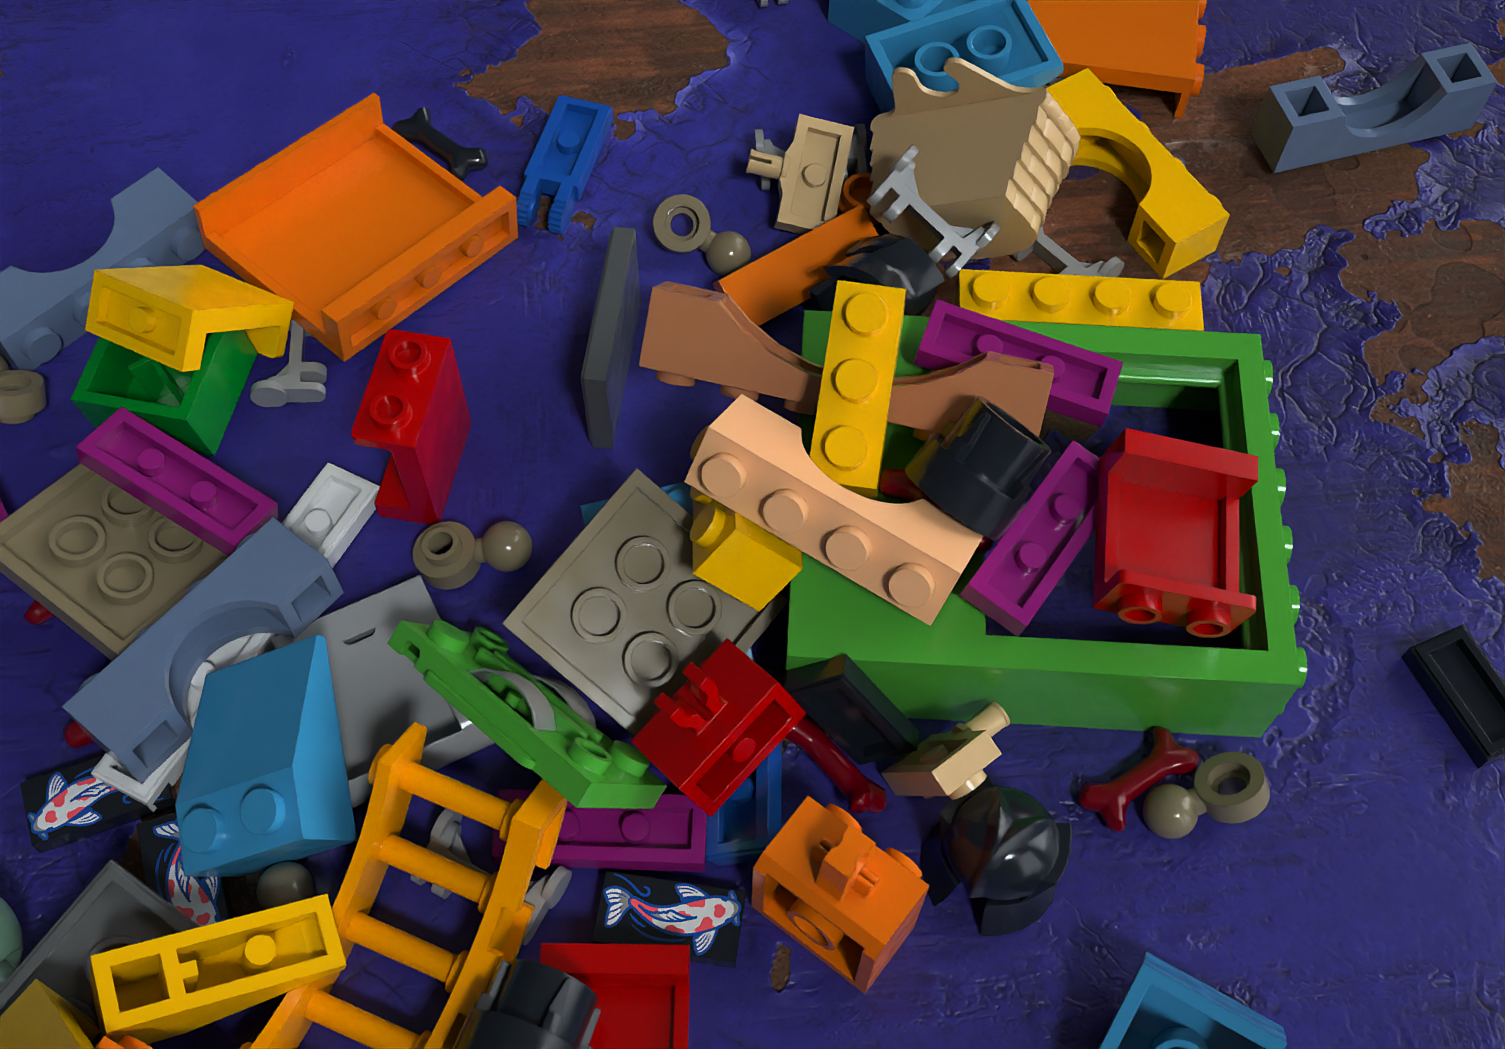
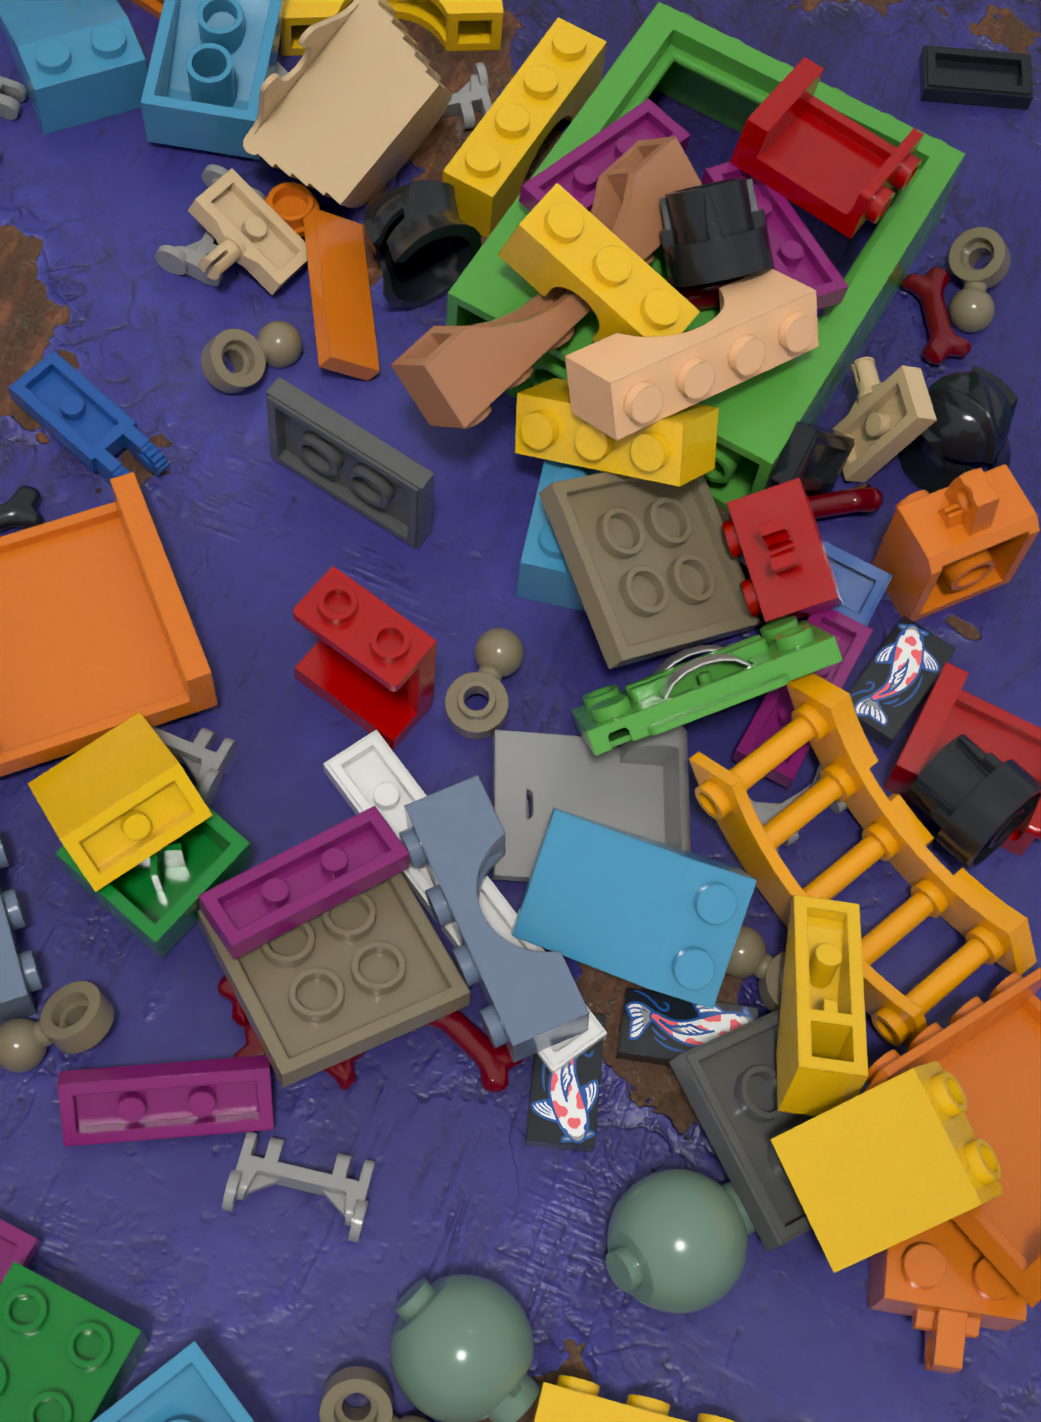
camera: 70 degrees left, 5 degrees up
light grey piece [866,144,1001,279] -> none

